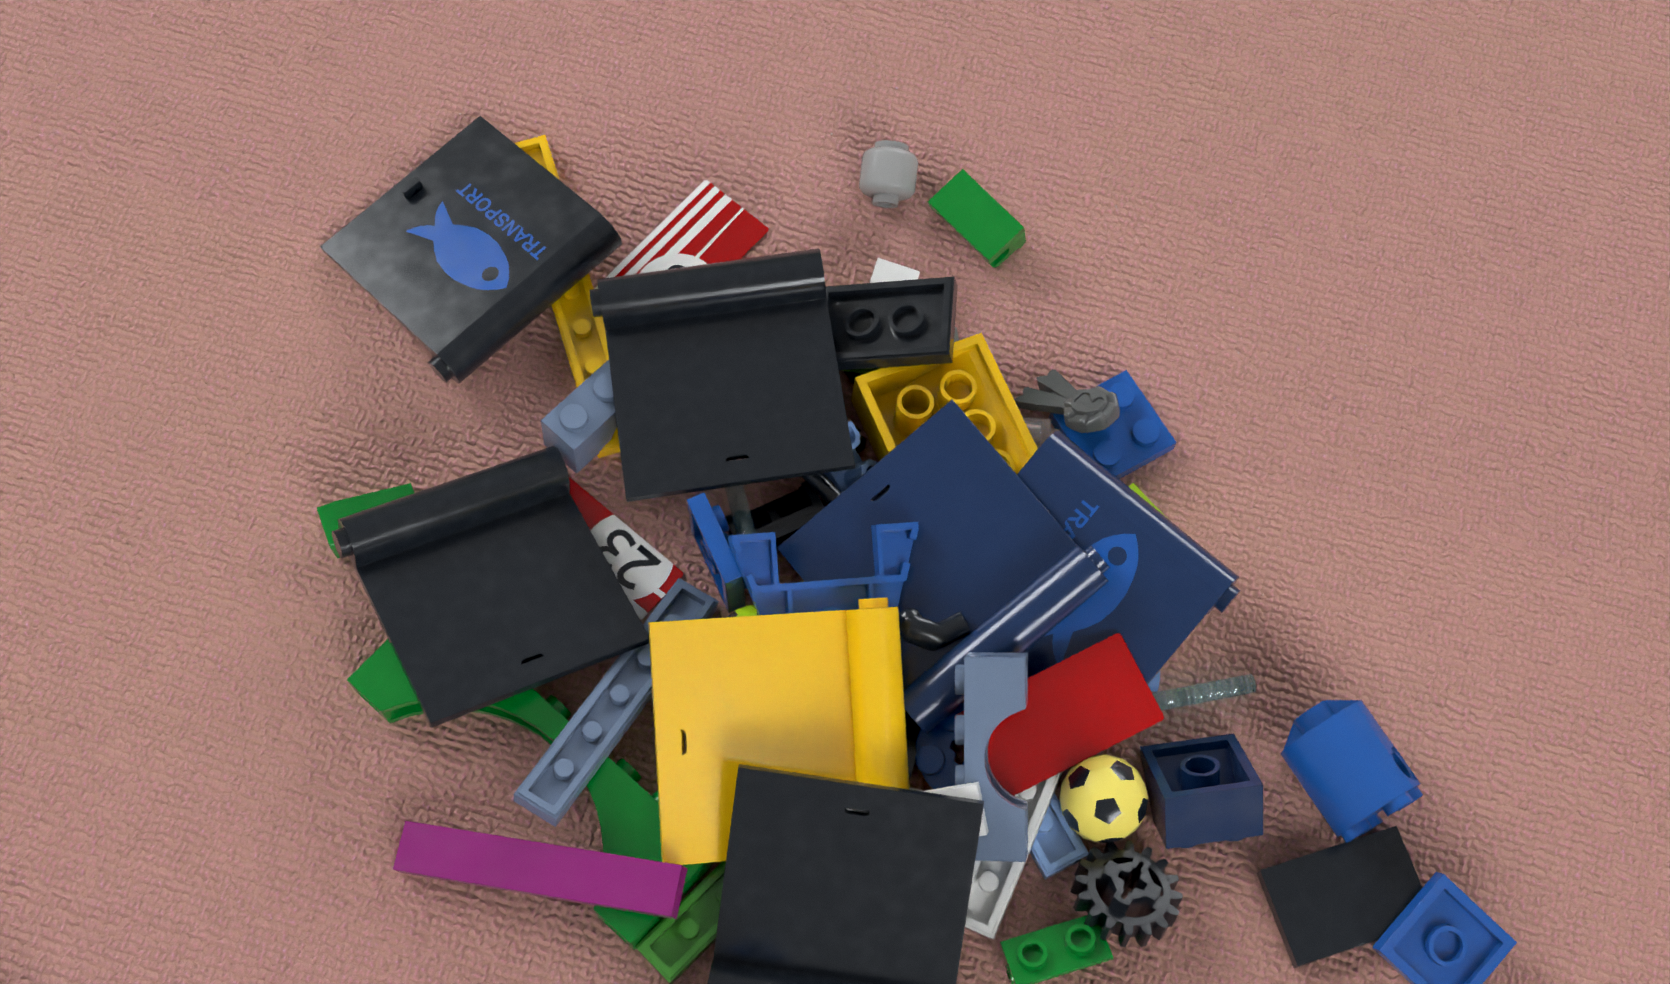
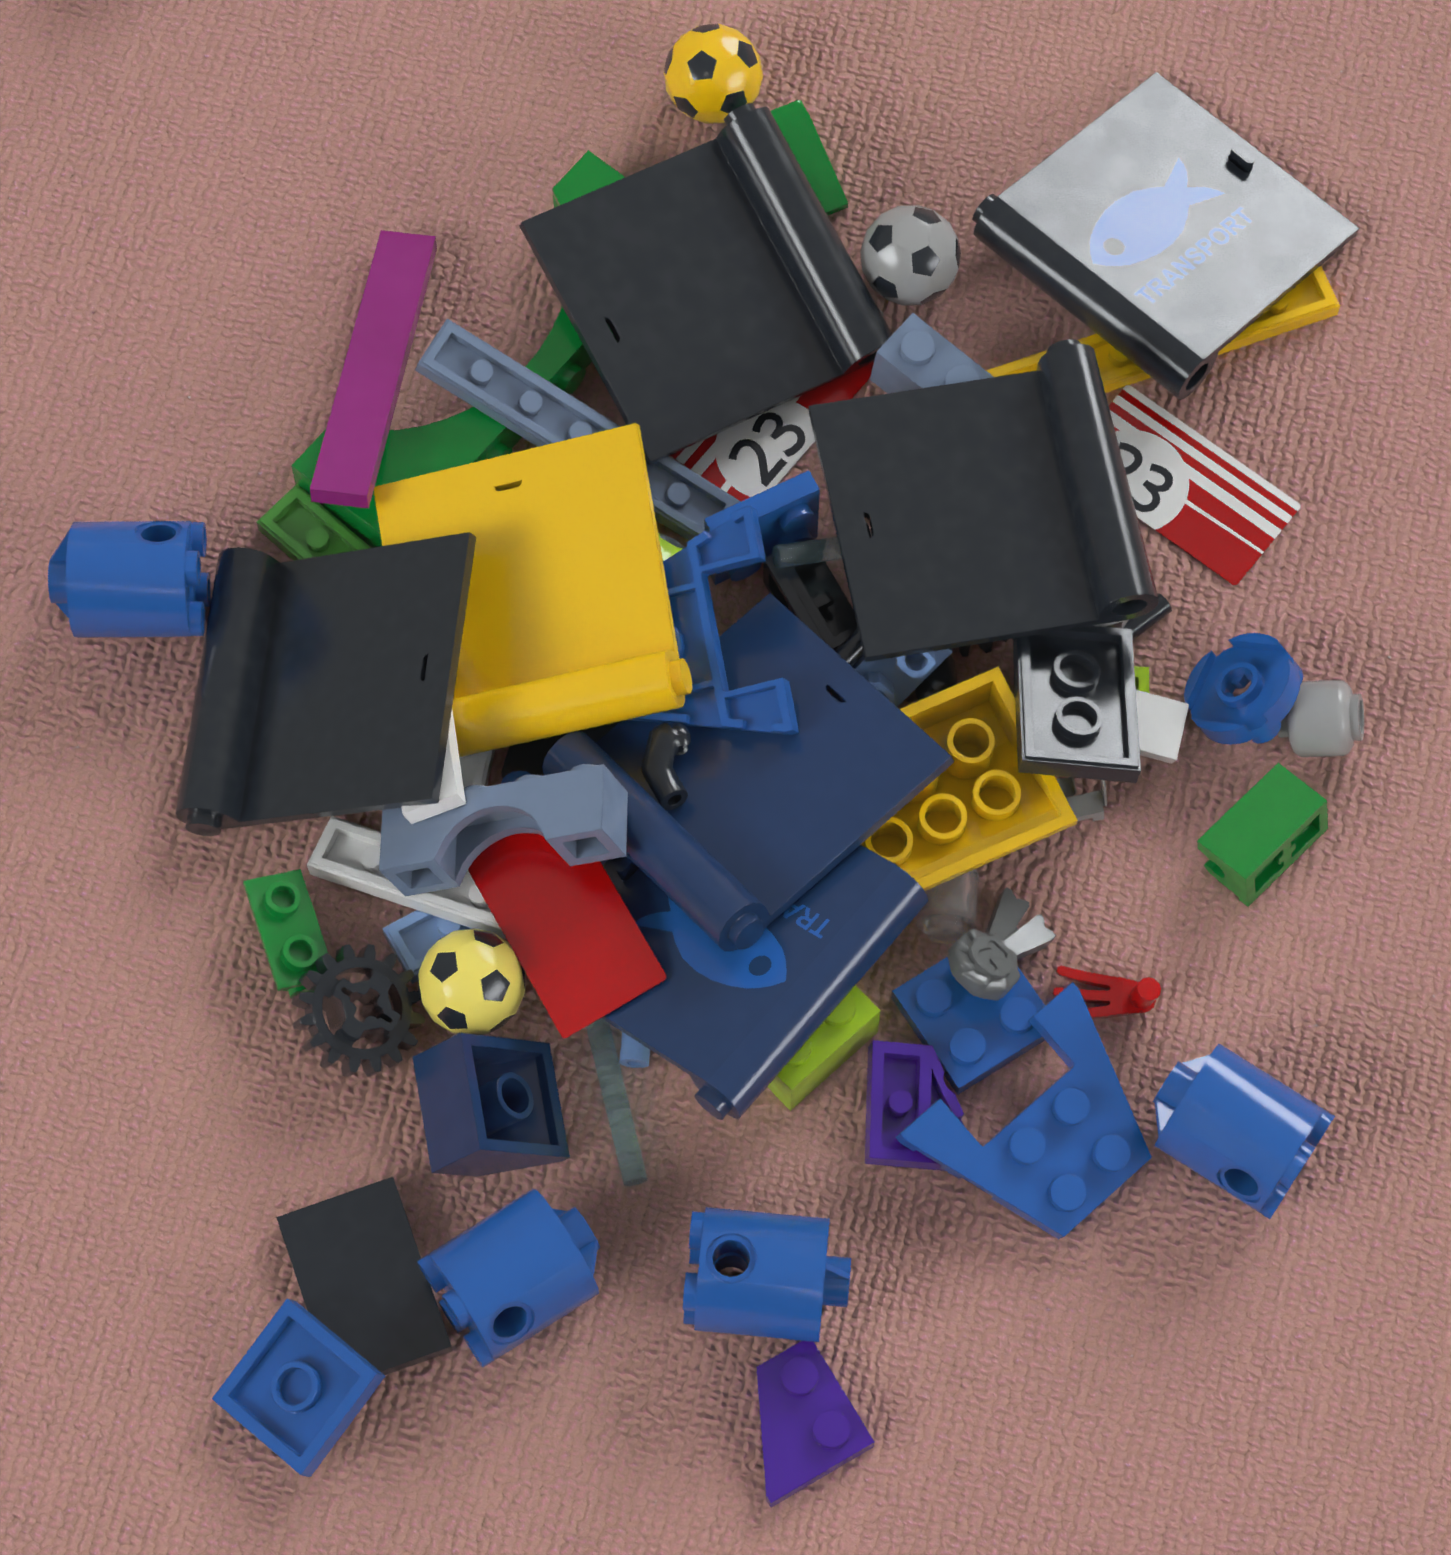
camera: 90 degrees right, 0 degrees up
none -> yellow piece [664,24,763,124]
none -> blue cylinder [683,1207,852,1342]
none -> dark purple wing [756,1341,875,1508]
none -> light grey piece [860,205,961,306]
none -> dark purple wing [865,1040,964,1171]
none -> blue wing [896,982,1152,1239]
none -> red piece [1052,965,1161,1019]
none -> blue cylinder [1153,1044,1335,1219]
none -> blue plate [1184,633,1304,745]

